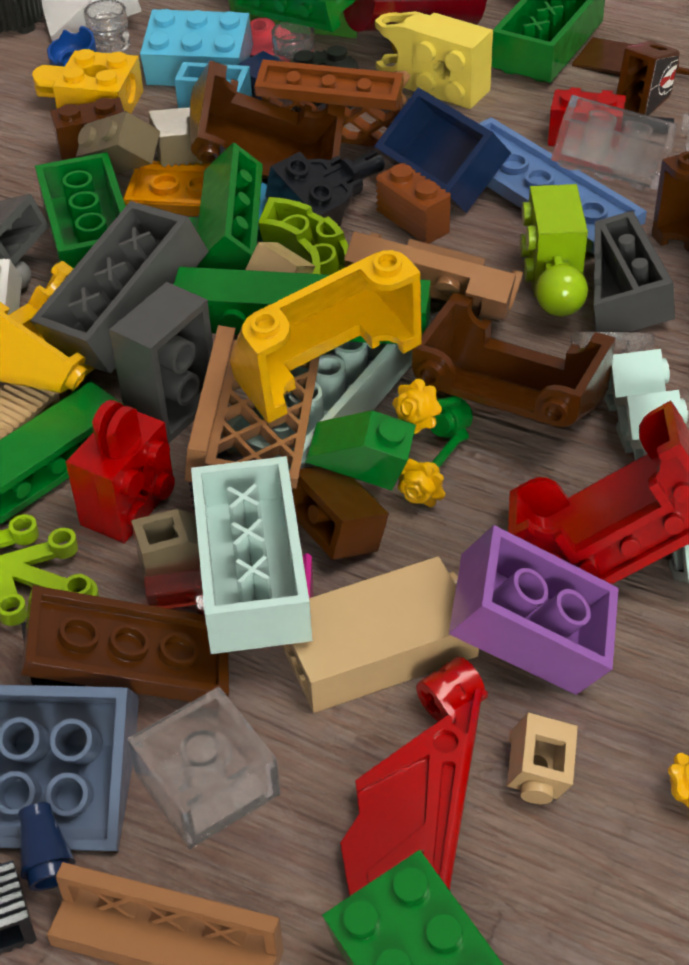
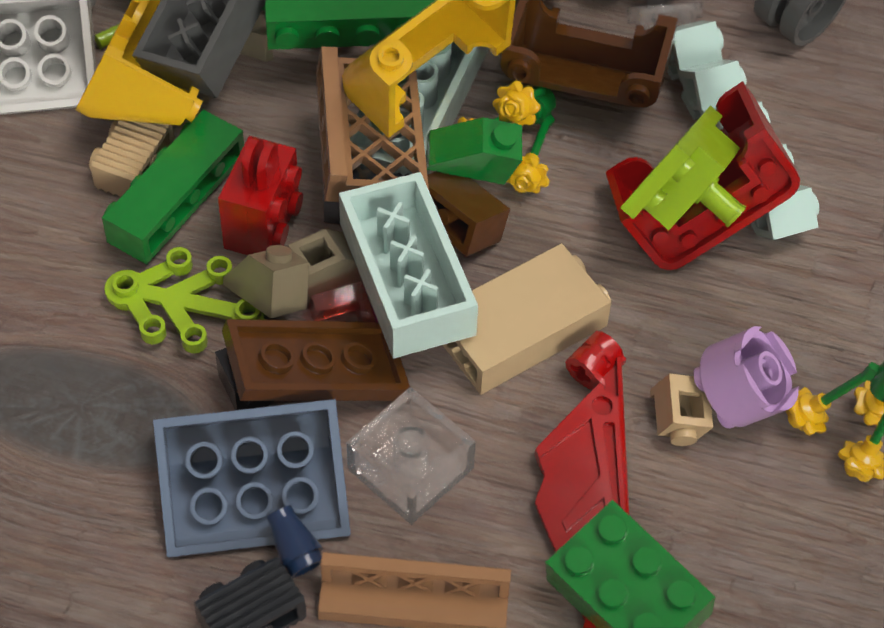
camera: 15 degrees left, 10 degrees up
dark grey brick [109,282,213,444] -> none
medium lavender brick [449,525,619,695] -> none
none -> dark tan slope [223,245,309,318]
none -> lime brick [620,105,746,230]
none -> lavender brick [693,326,799,429]

